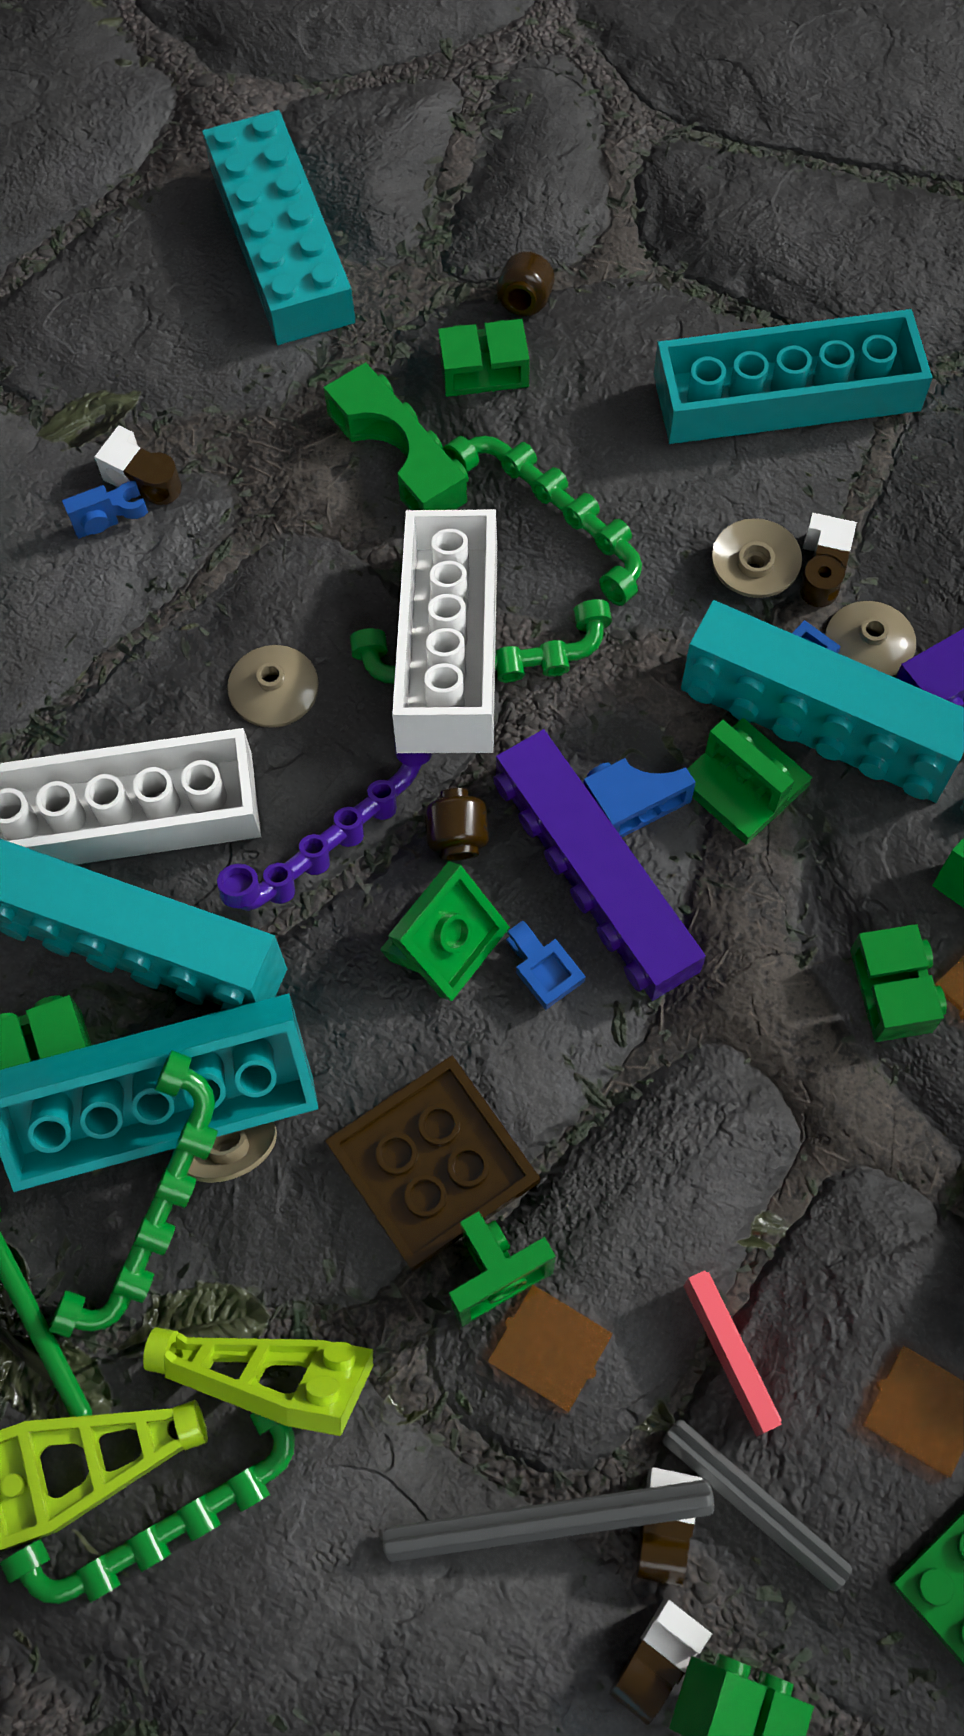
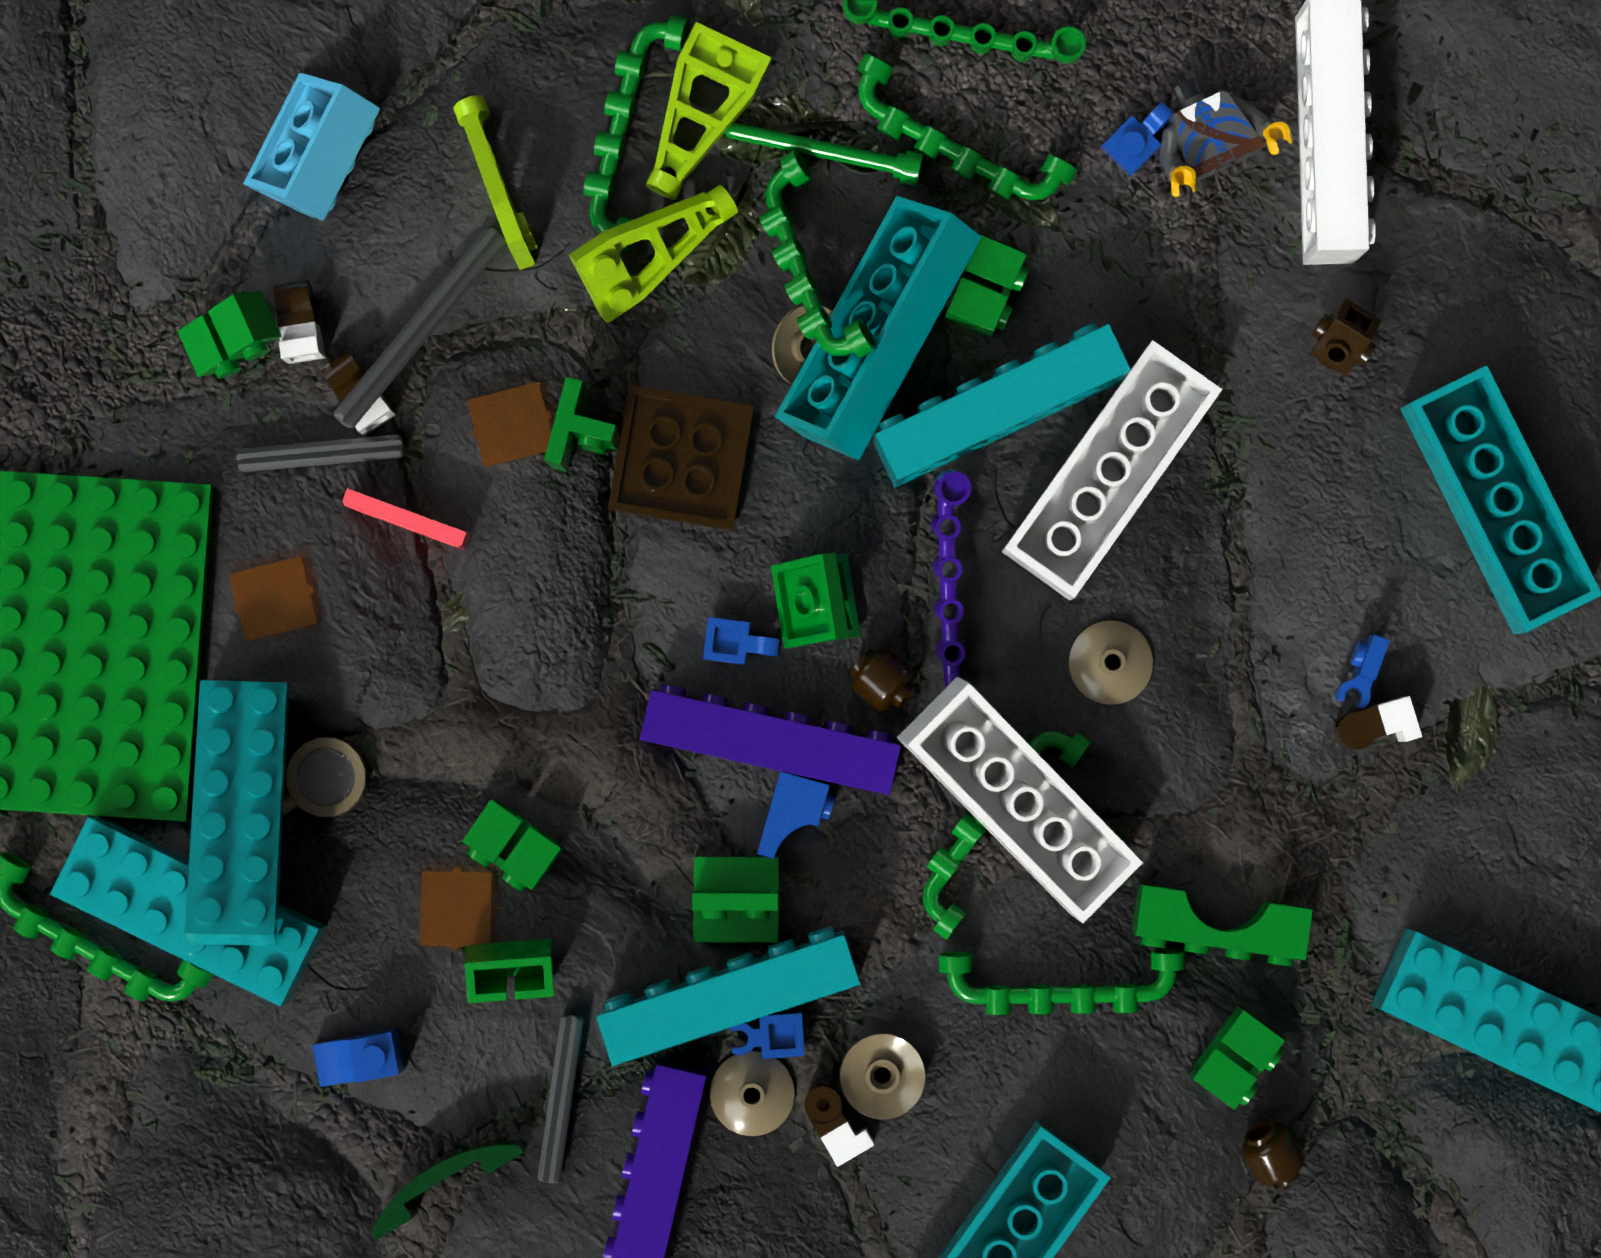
camera: 135 degrees right, 20 degrees up
none -> lime plate [453,95,538,270]

